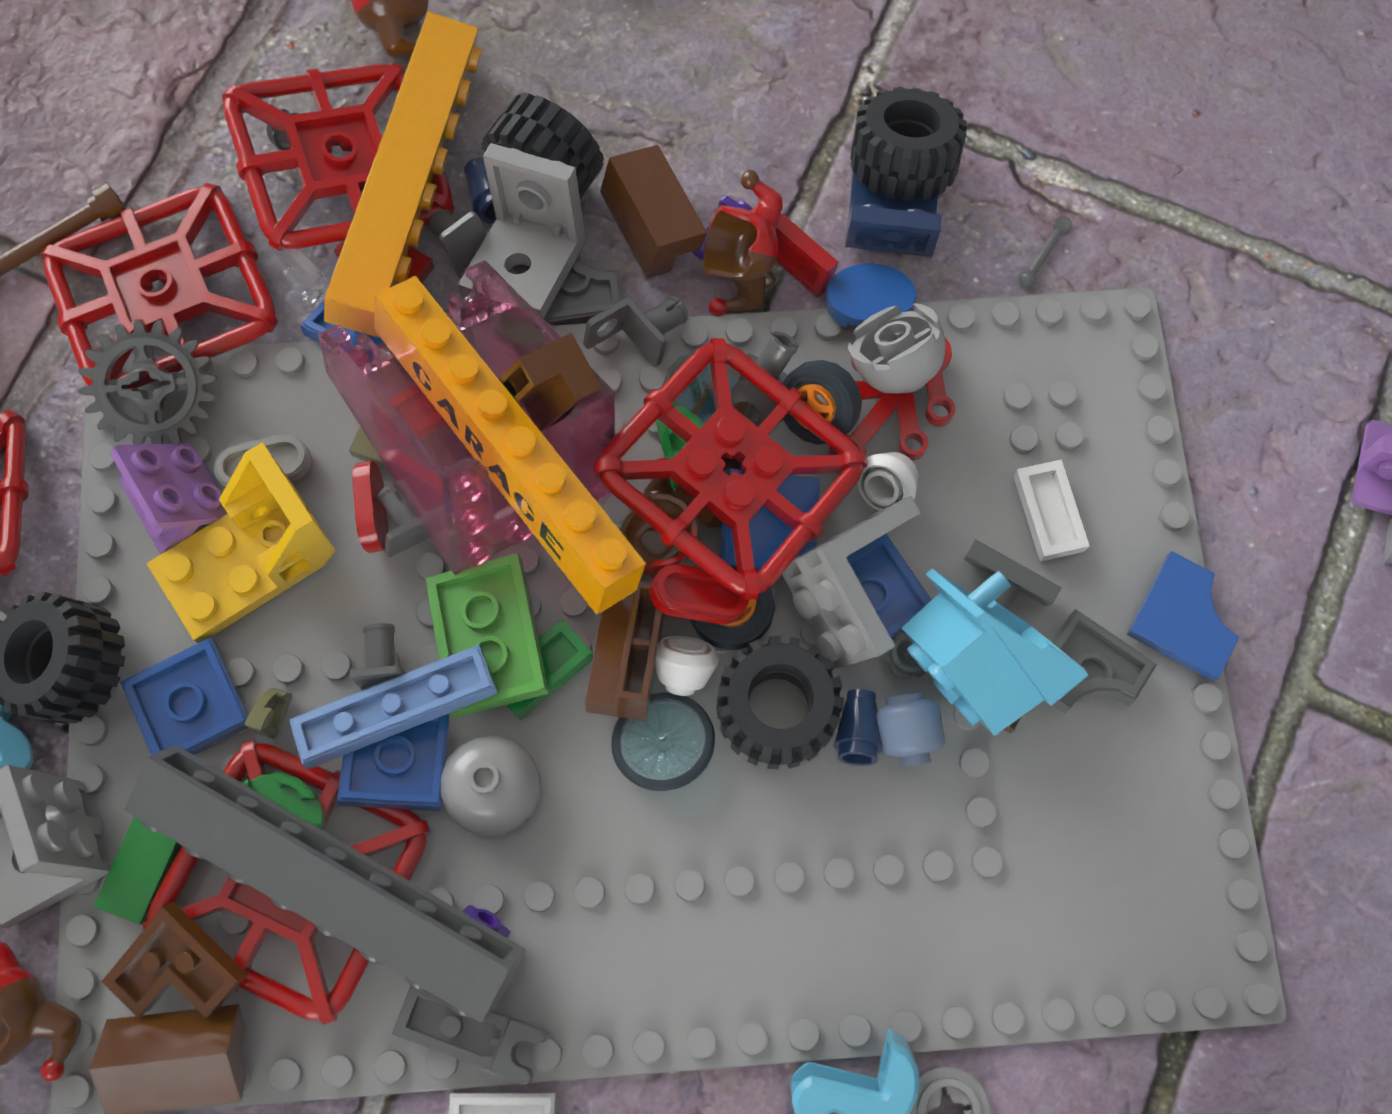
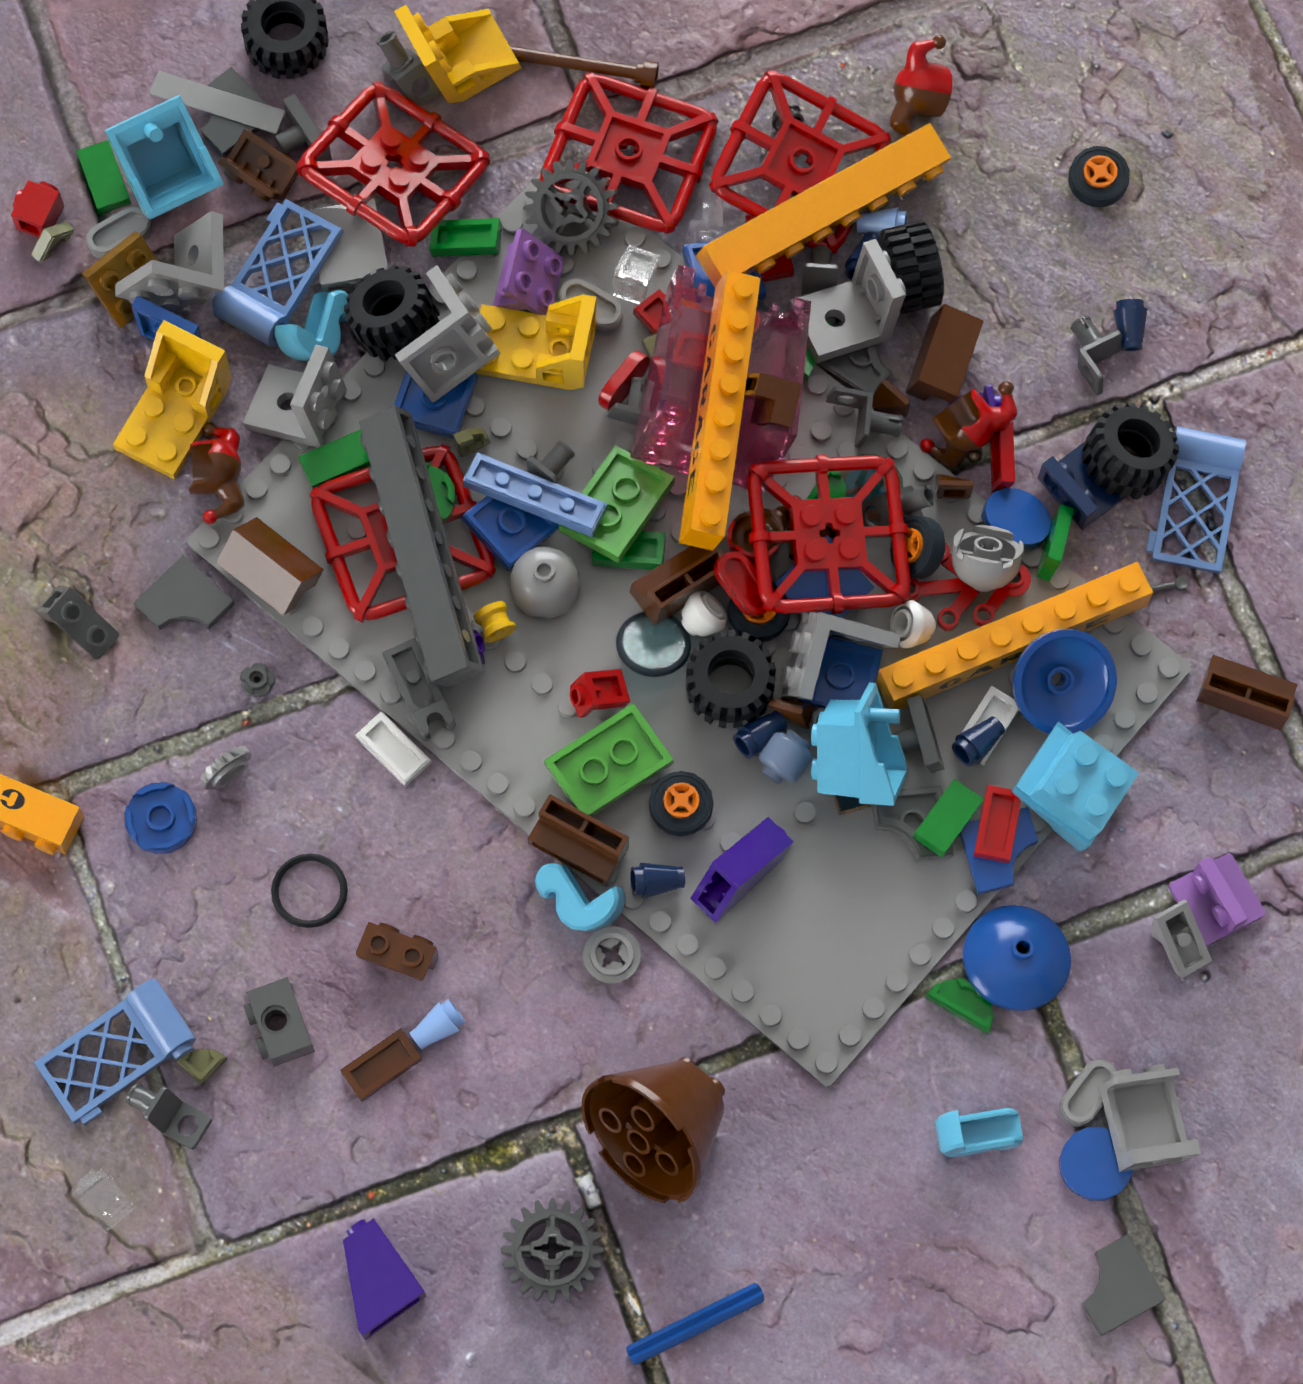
camera: 45 degrees right, 0 degrees up
reddish brown plate [101,901,248,1018] -> none
none -> light grey bracket [395,265,501,403]
none -> green tile [429,218,502,257]
none -> yellow wheel [473,601,517,643]
none -> reddish brown piece [528,794,629,887]
none -> bright green plate [544,703,674,817]
none -> red bracket [570,669,631,718]
none -> clear bracket [611,245,661,304]
none -> dark blue cone [630,863,685,899]
none -> red tile [633,289,682,335]
none -> black wheel [649,771,714,836]
none -> dark purple slope [690,817,794,923]
none -> reddish brown slope [768,697,814,729]
none -> light blue cone [857,207,908,235]
none -> reddish brown slope [872,379,911,418]
none -> light orange brick [876,561,1153,709]
none -> green tile [913,779,984,858]
none -> green tile [925,978,994,1034]
none -> reddish brown slope [935,474,974,499]
none -> dark blue cone [952,716,1005,766]
none -> blue dish [962,905,1071,1011]
none -> red tile [973,784,1021,864]
none -> medium azure piece [1011,722,1139,852]
none -> blue dish [1012,629,1117,734]
none -> green tile [1036,504,1074,581]
none -> dark grey bracket [1071,316,1122,396]
none -> dark blue cone [1113,299,1148,351]
none -> medium blue piece [1146,426,1246,574]
none -> reddish brown piece [1196,655,1298,730]

